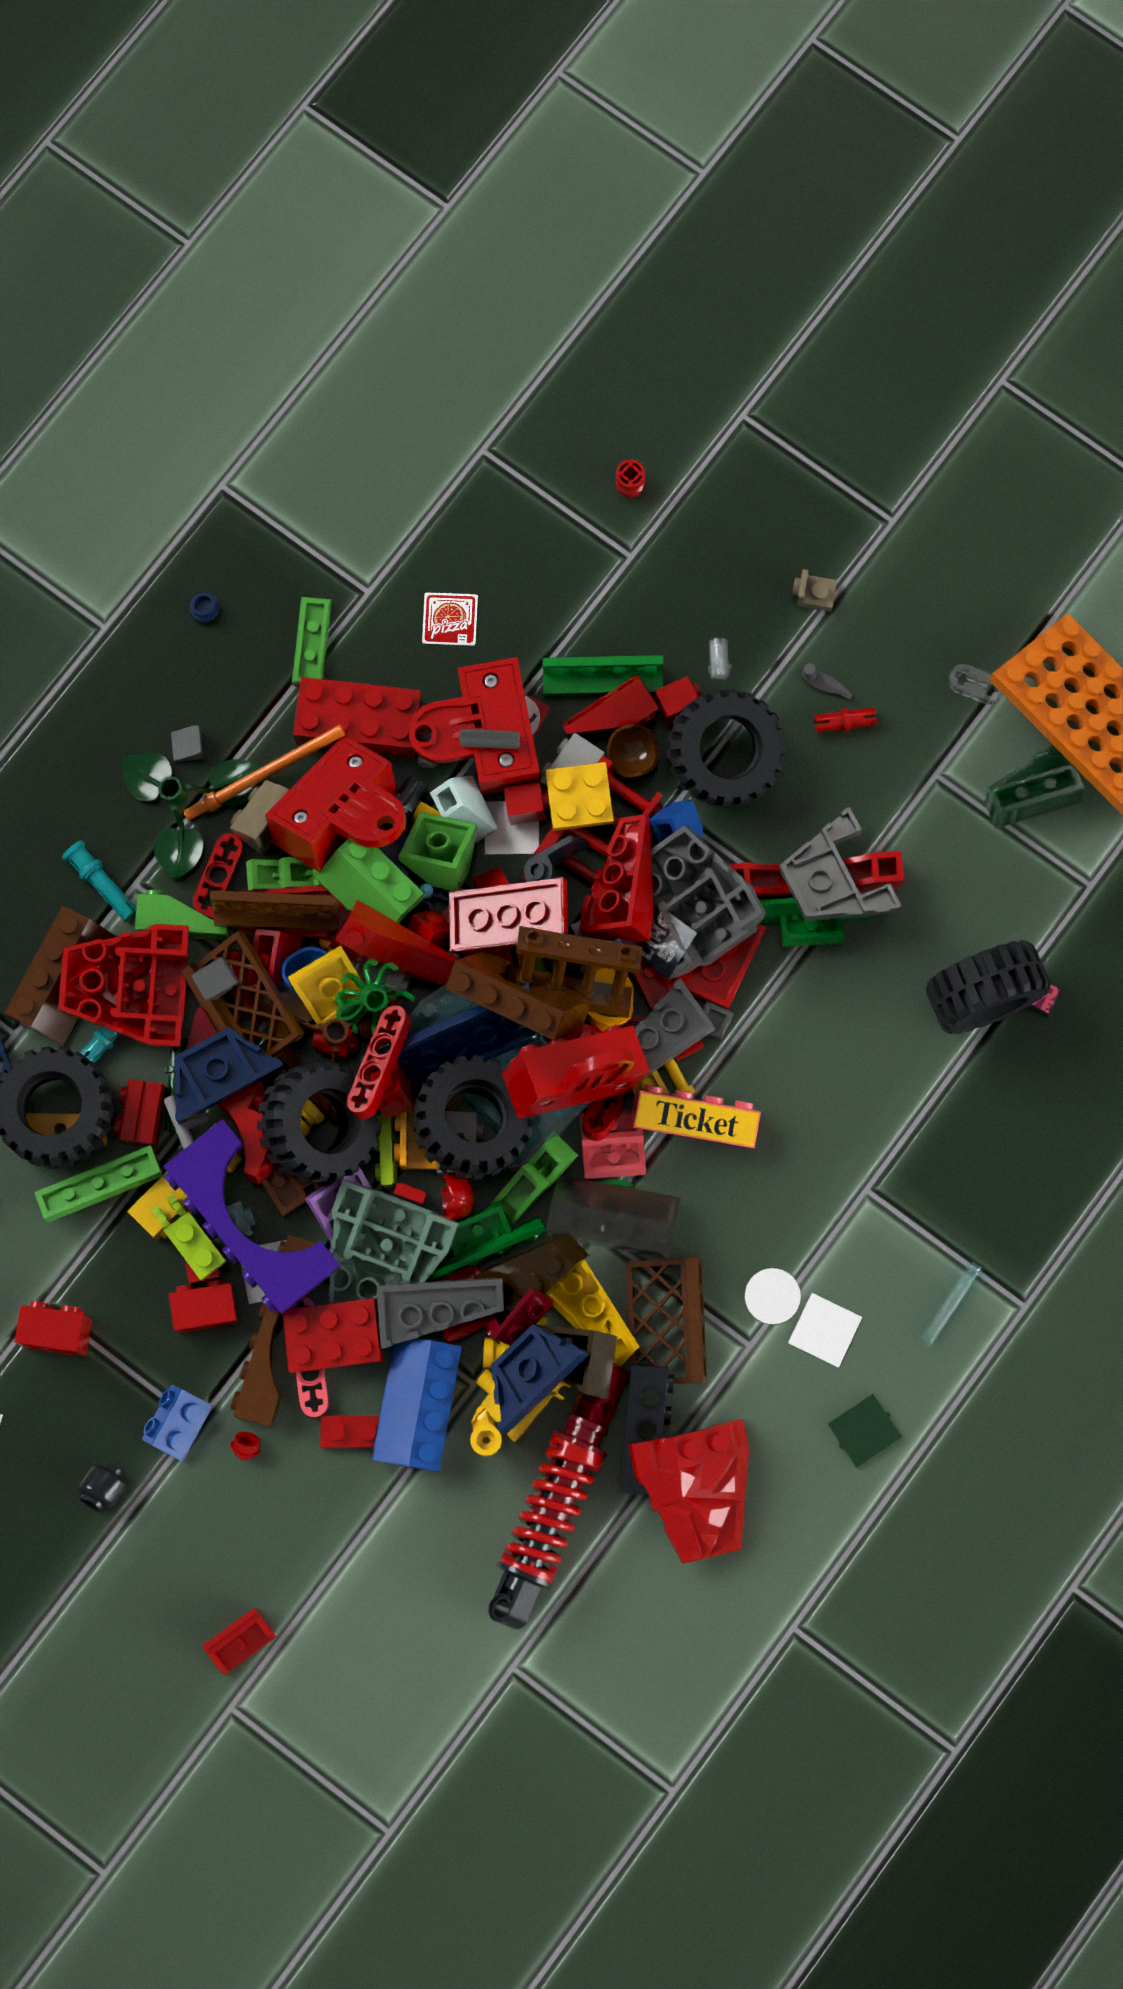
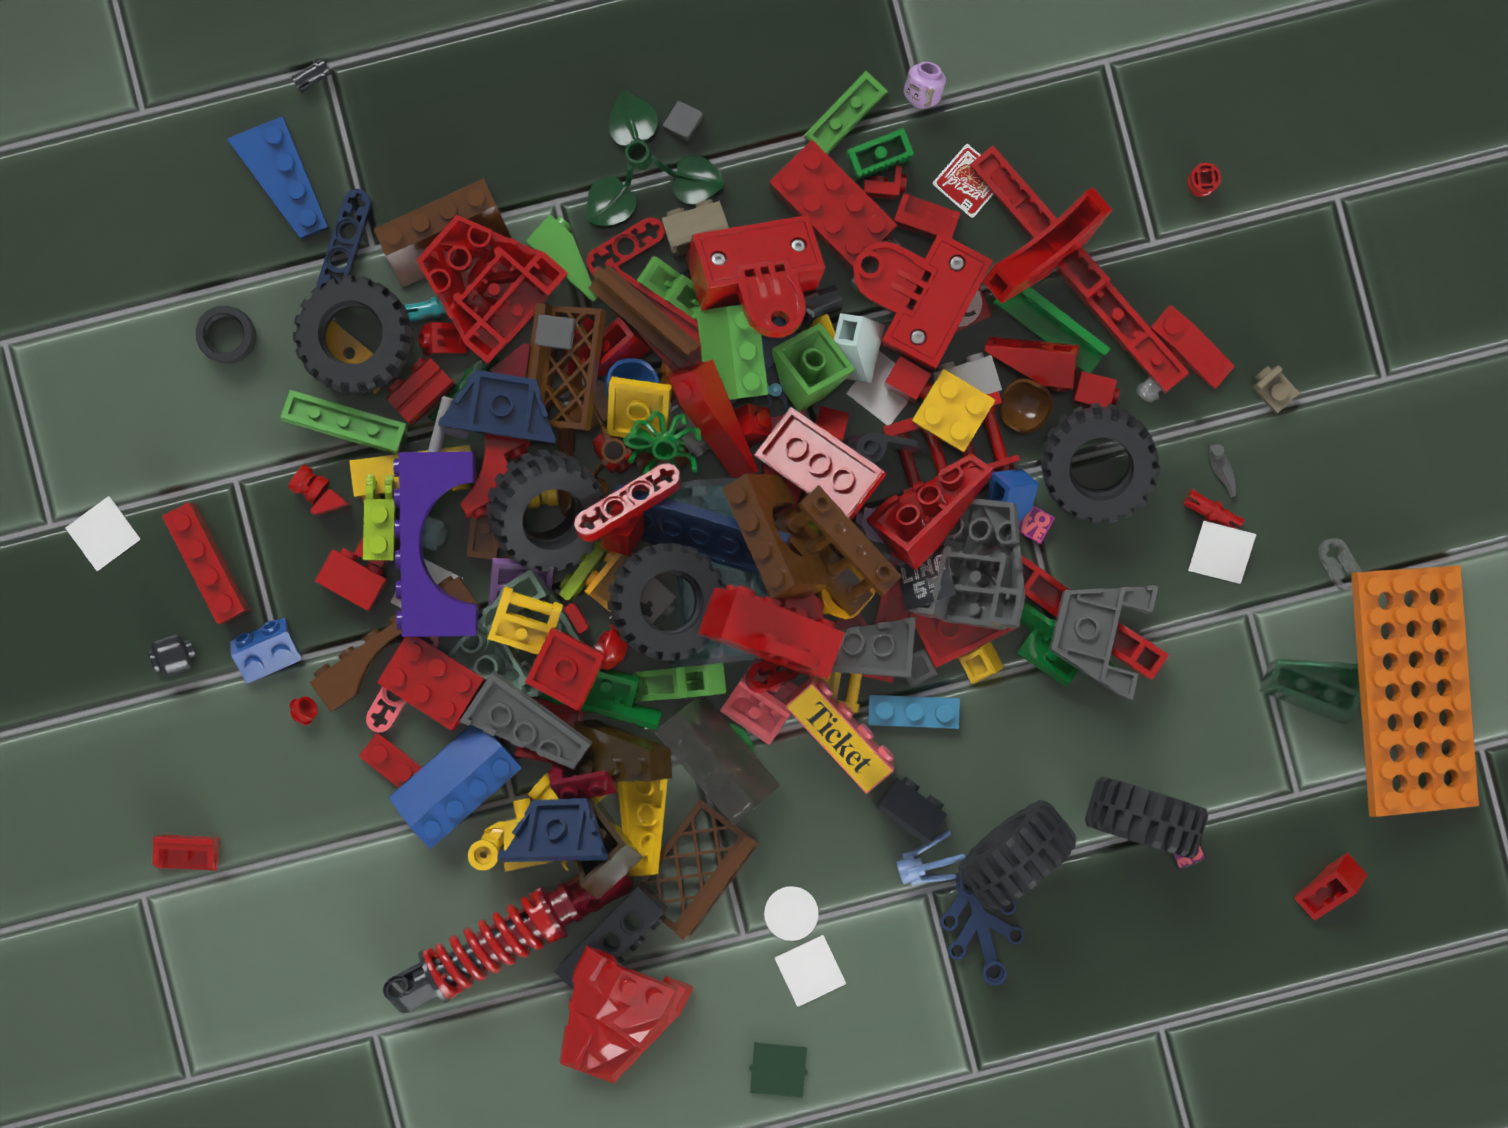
camera: 35 degrees right, 10 degrees up
red brick [14,1301,92,1357] -> none
teal pin [62,840,137,923] -> none
orange bar [183,724,346,821] -> none
dark blue plate [189,593,219,622] -> none
dark grey axle [460,729,520,749] -> none
clear light blue bar [920,1262,982,1346] -> none
none -> red brick [162,502,251,624]
none -> red wheel [288,464,330,505]
none -> red slope [310,489,351,516]
none -> red bracket [418,322,467,356]
none -> yellow plate [488,586,563,655]
none -> red plate [525,627,607,711]
none -> green brick [846,128,914,182]
none -> red bracket [863,165,907,200]
none -> dark azure plate [868,695,960,729]
none -> black slope [876,776,947,846]
none -> red hinge [894,192,960,239]
none -> medium blue plant [896,830,966,886]
none -> lavender head [903,62,946,109]
none -> dark blue plant [940,875,1025,986]
none -> yellow slope [958,642,1004,685]
none -> black tyre [958,800,1076,910]
none -> red slope [970,146,1189,393]
none -> red arch [983,187,1112,304]
none -> tile [1018,505,1055,544]
none -> red slope [1150,305,1235,390]
none -> white sticker [1188,521,1256,584]

